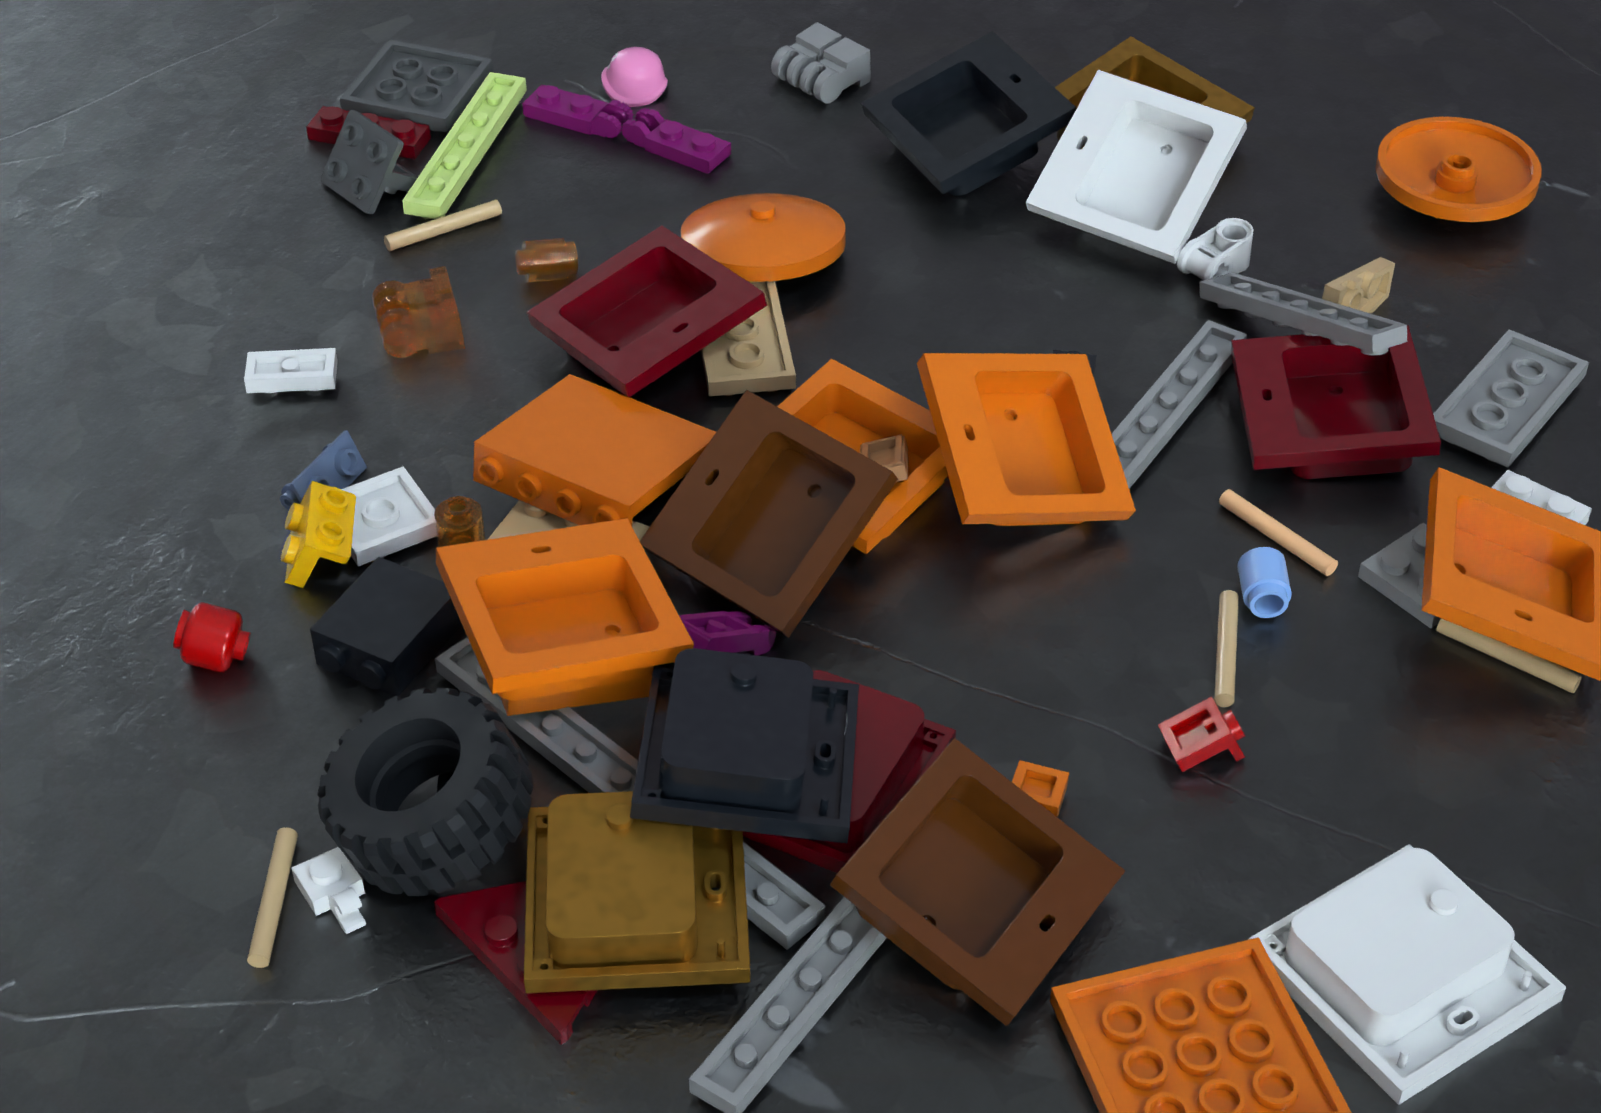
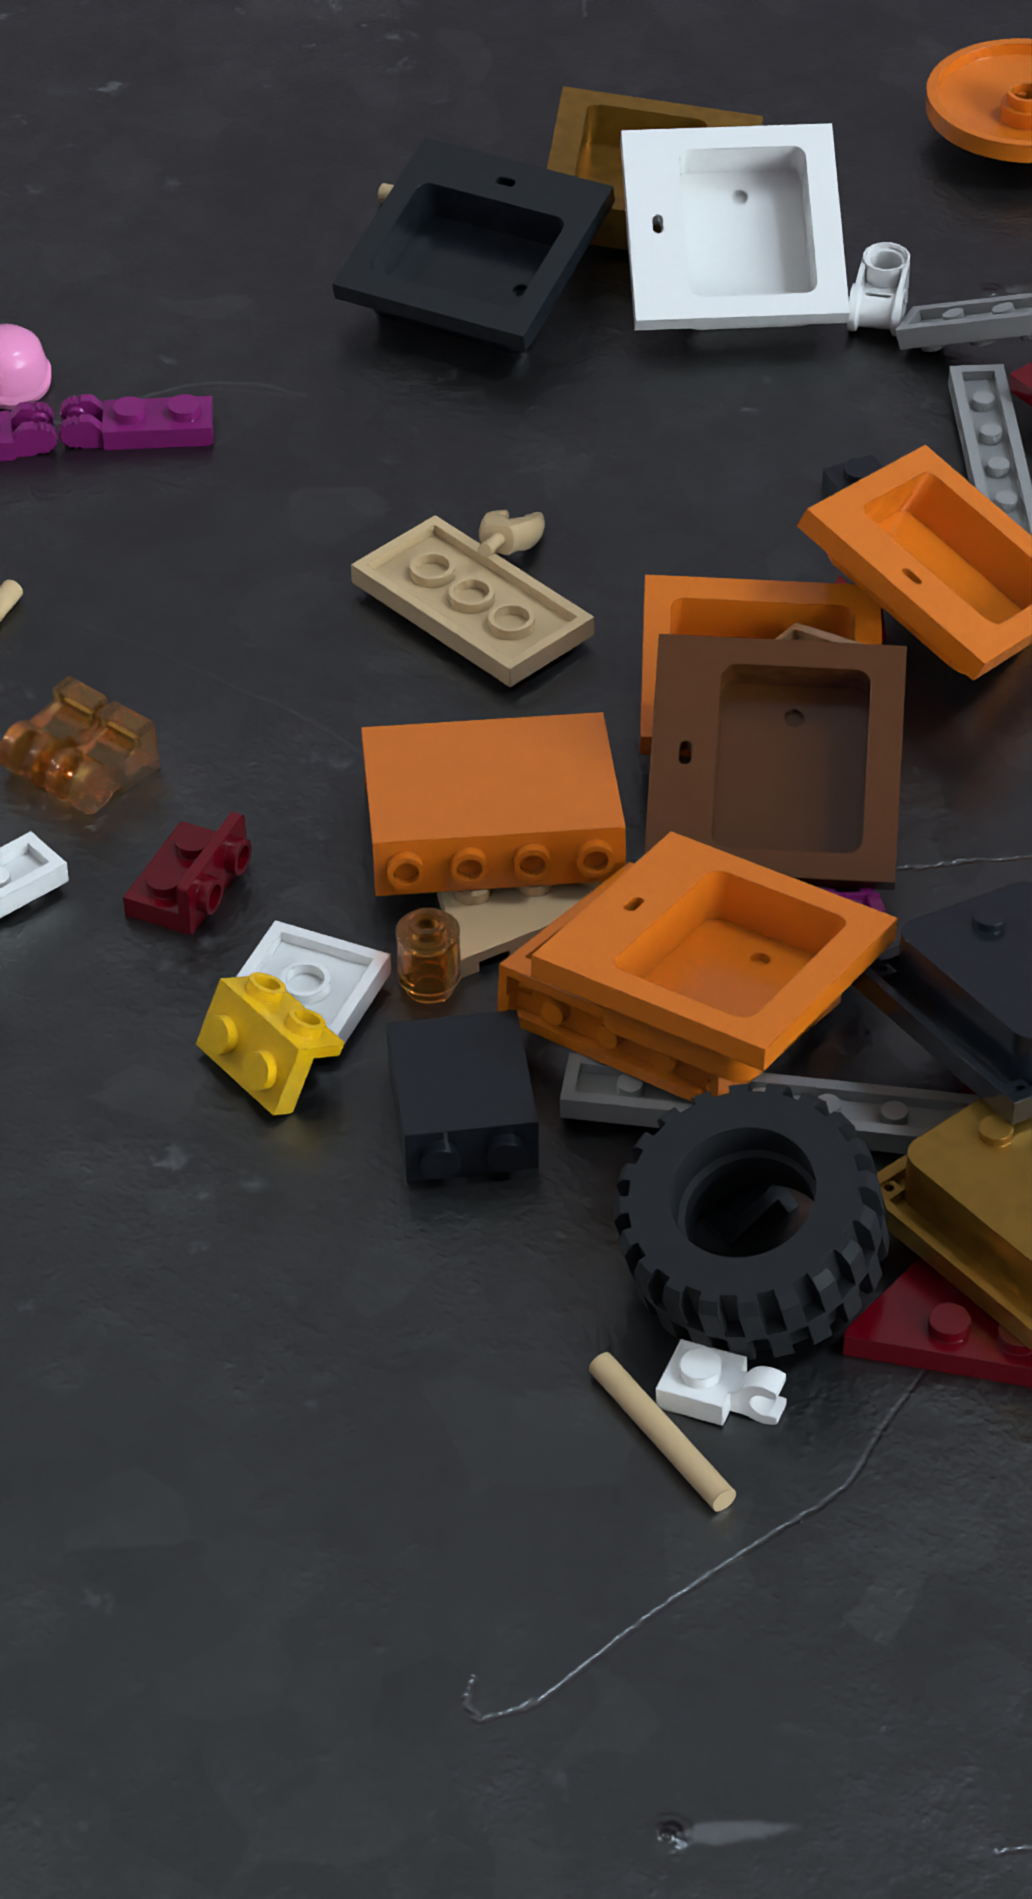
camera: 35 degrees left, 0 degrees up
red head [173,602,251,672] -> none
sand blue hinge [280,430,367,510] -> none
clear orange brick [515,238,578,283] -> none
dark red piece [526,225,767,397] -> none
orange dish [681,193,846,282] -> none
light grey legs [771,22,871,104] -> none
none -> dark red bracket [123,811,252,936]
none -> tan hand [478,510,545,557]

